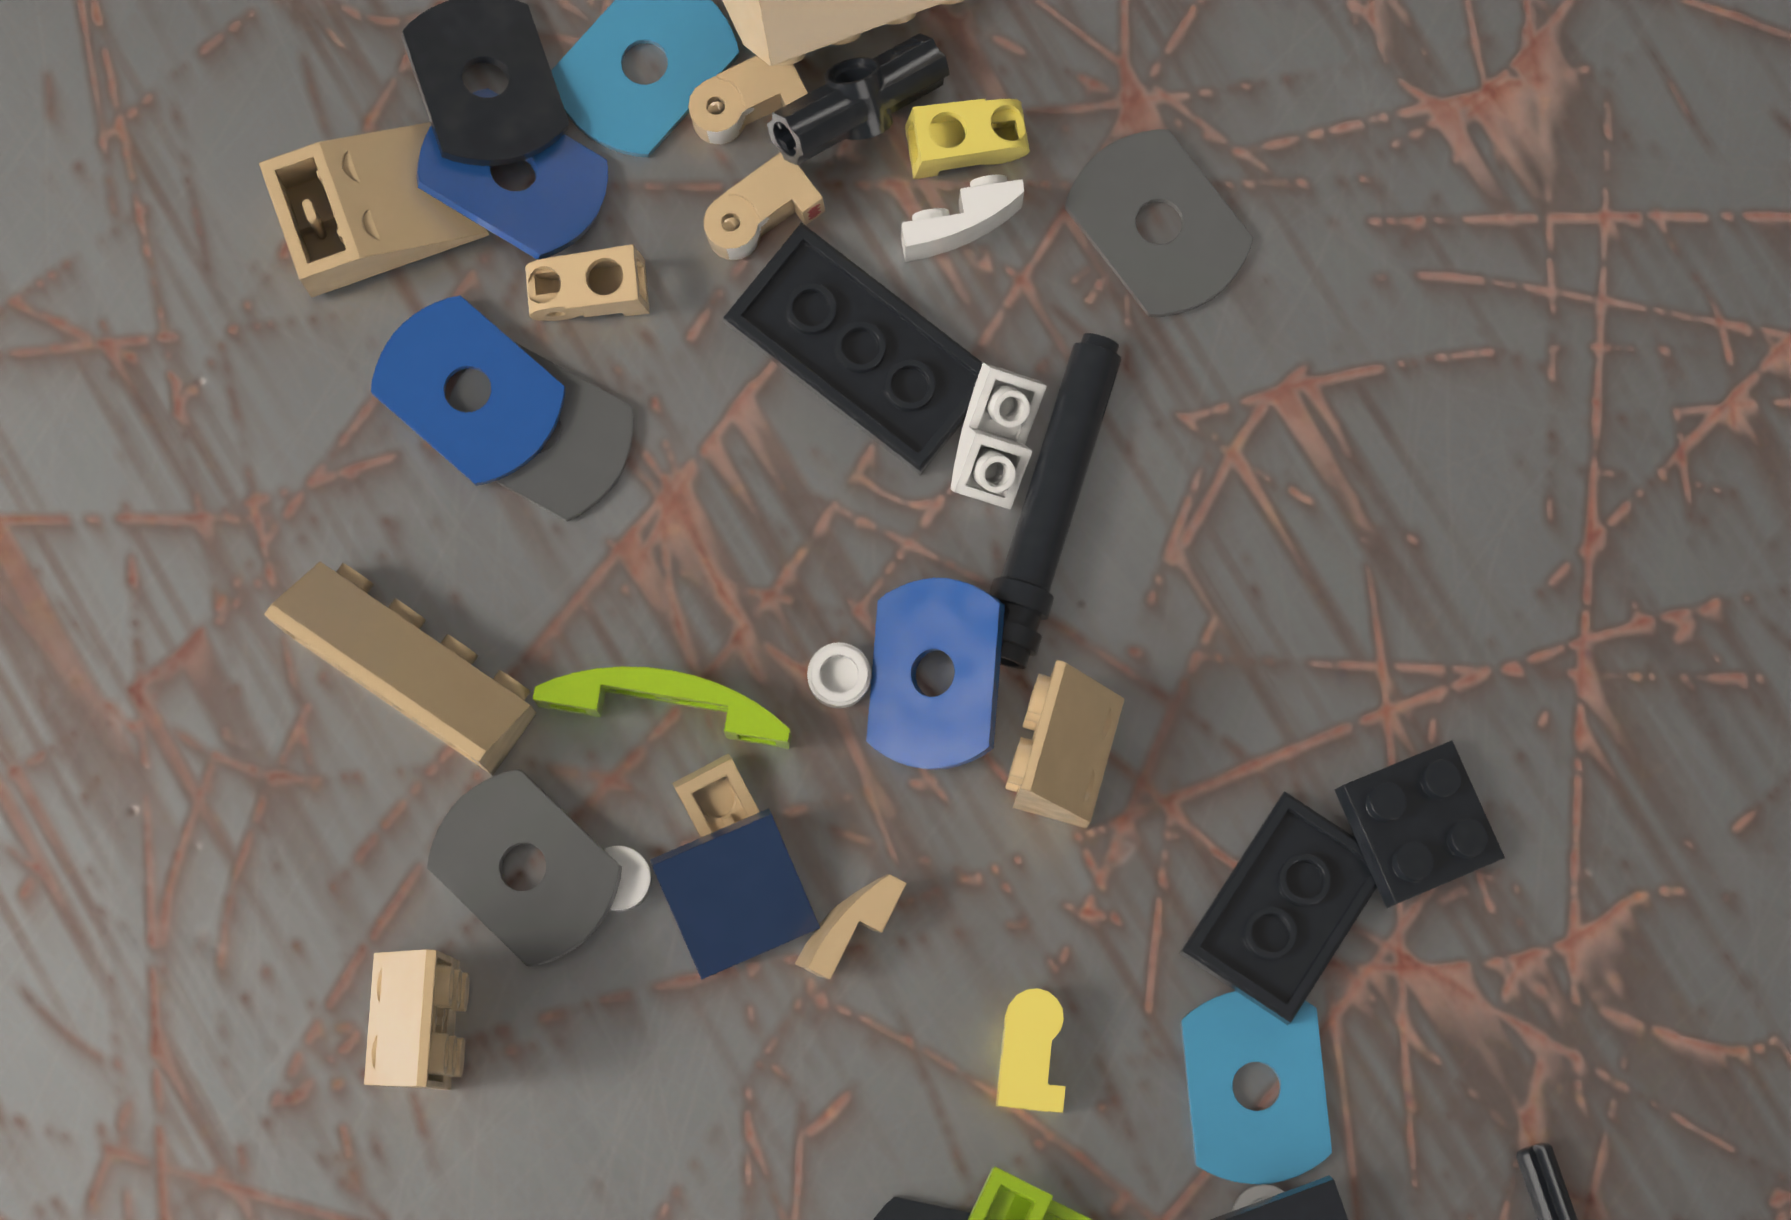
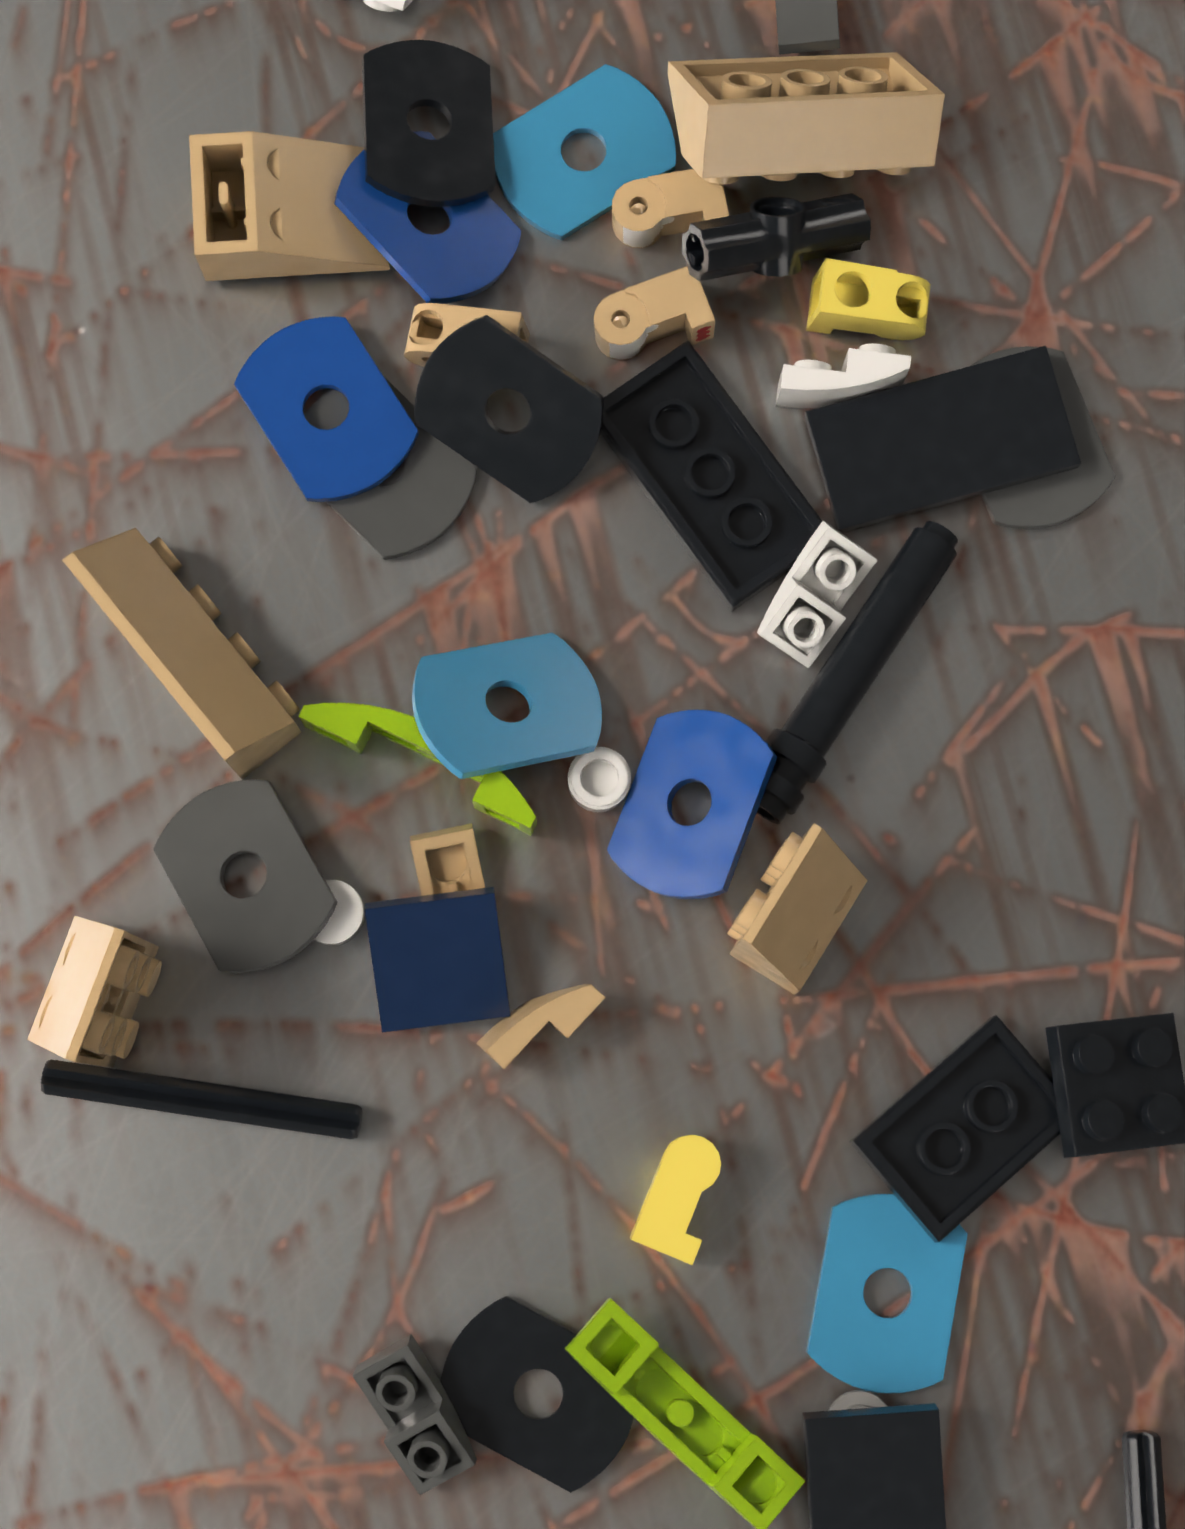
camera: 15 degrees right, 0 degrees up
none -> black axle [41,1059,363,1139]
none -> dark azure piece [412,632,602,779]
none -> black piece [414,315,604,503]
none -> black tile [804,345,1081,533]

